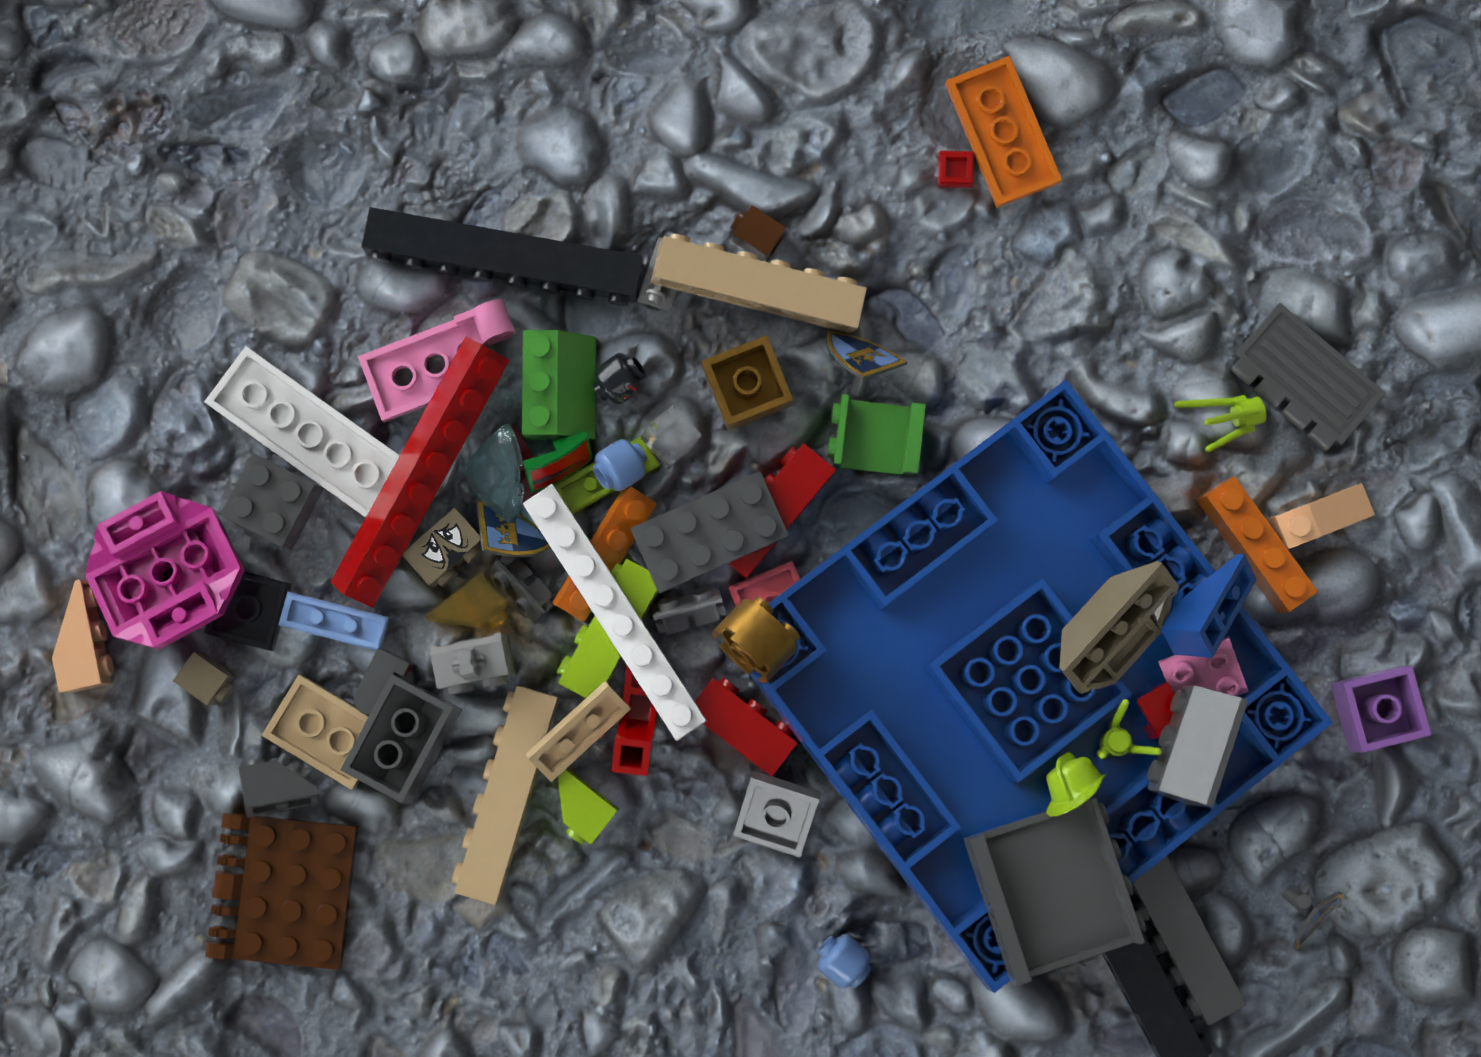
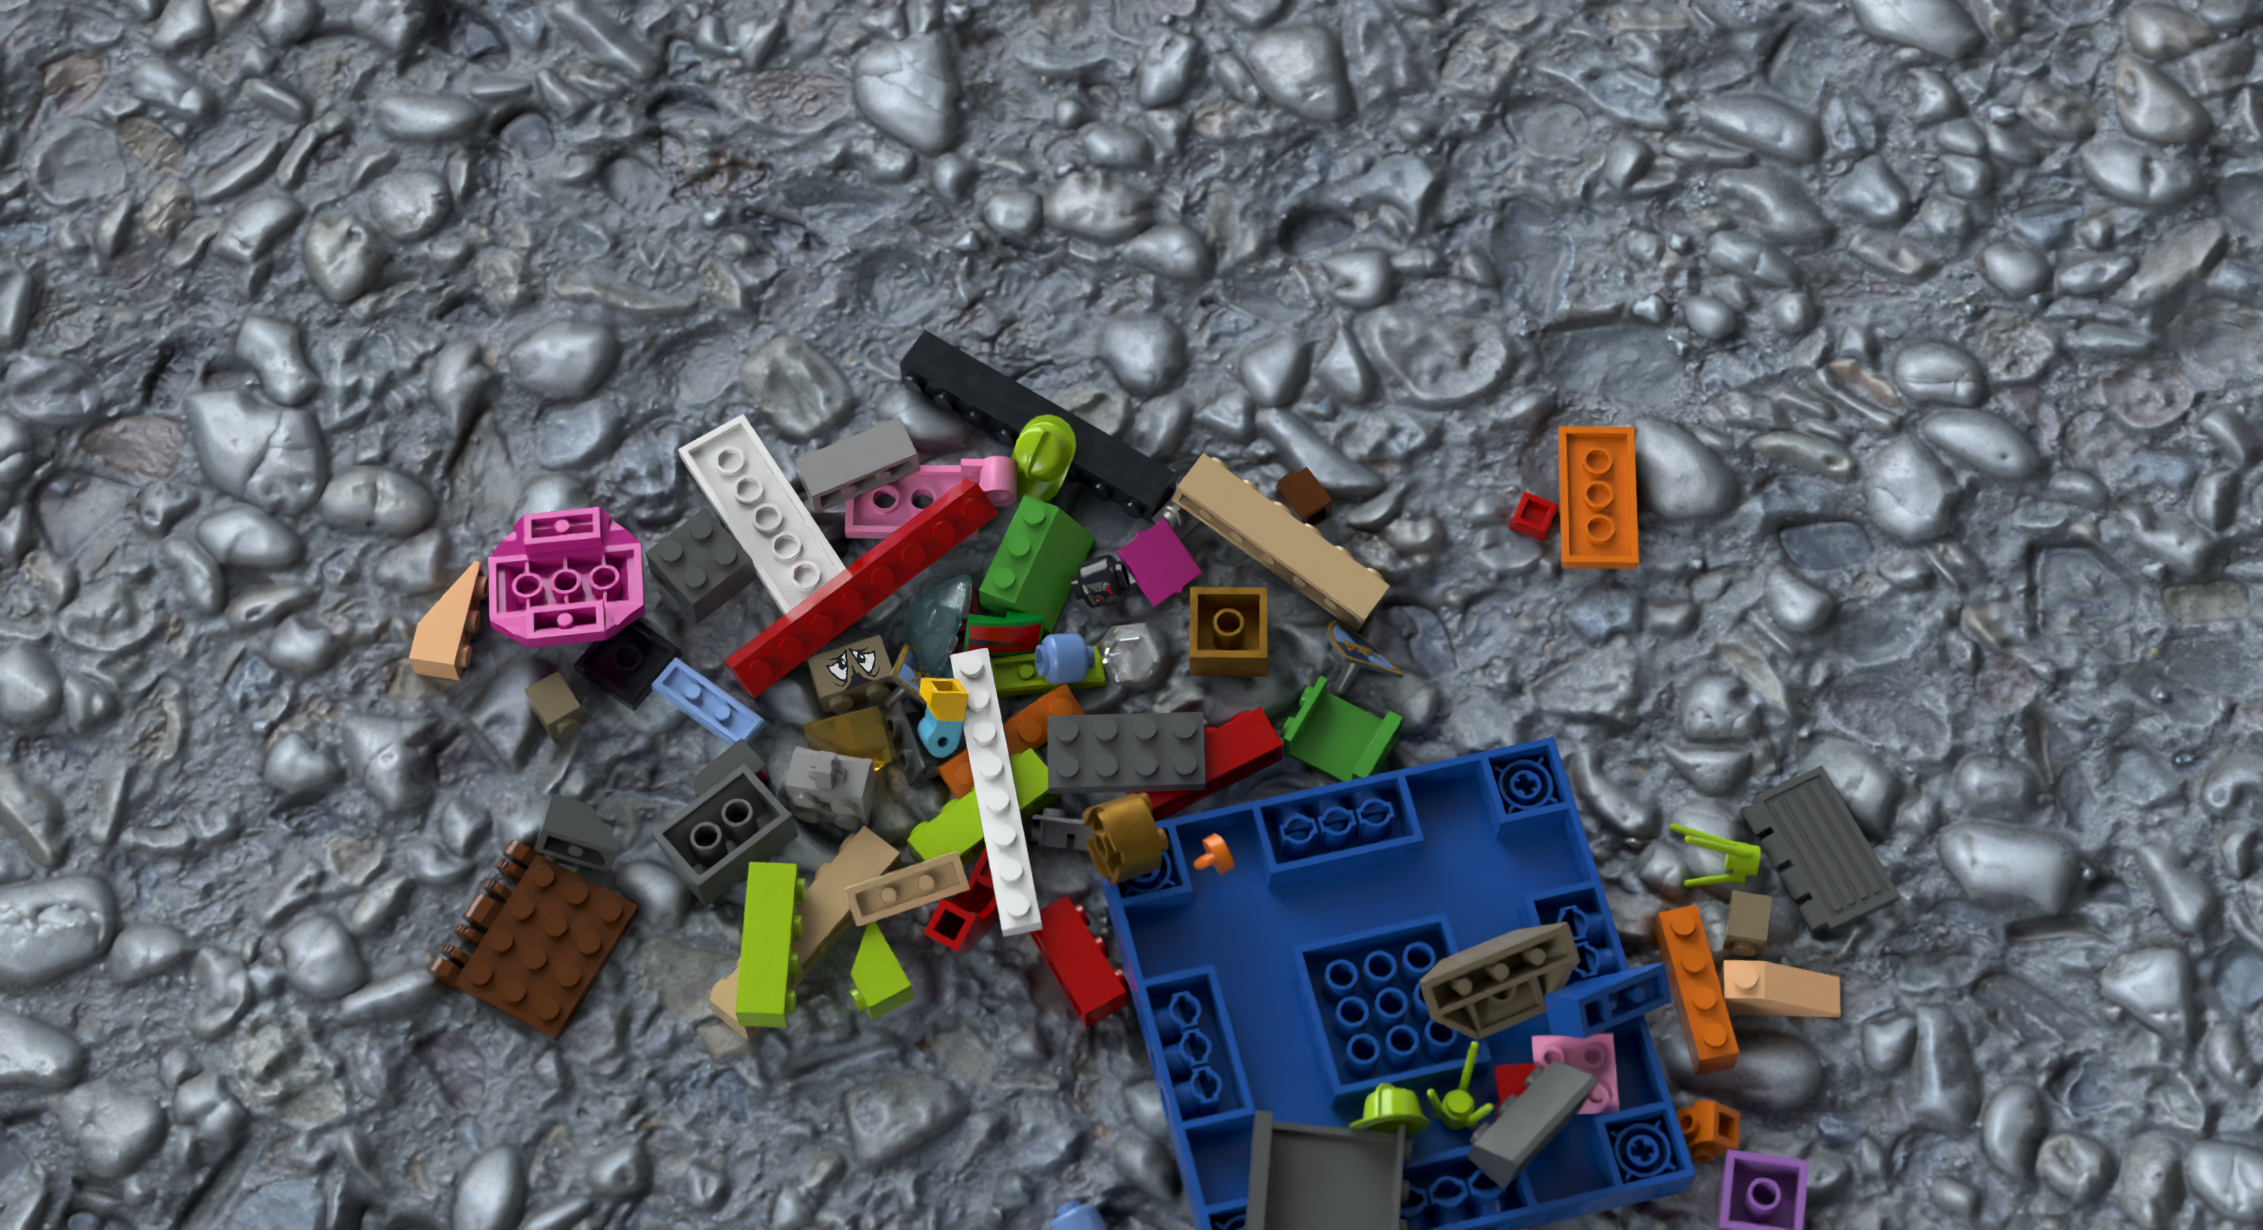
camera: 25 degrees right, 20 degrees down
tan plate [261,674,369,790] -> none
hinge [733,771,821,857] -> none
none -> lime brick [735,862,806,1028]
none -> light grey brick [795,417,921,513]
none -> leg [917,678,969,757]
none -> lime piece [1011,415,1076,502]
none -> dark pink piece [1116,518,1202,607]
none -> orange tile [1194,834,1235,876]
none -> orange brick [1676,1100,1740,1162]
none -> dark tan brick [1723,890,1772,957]

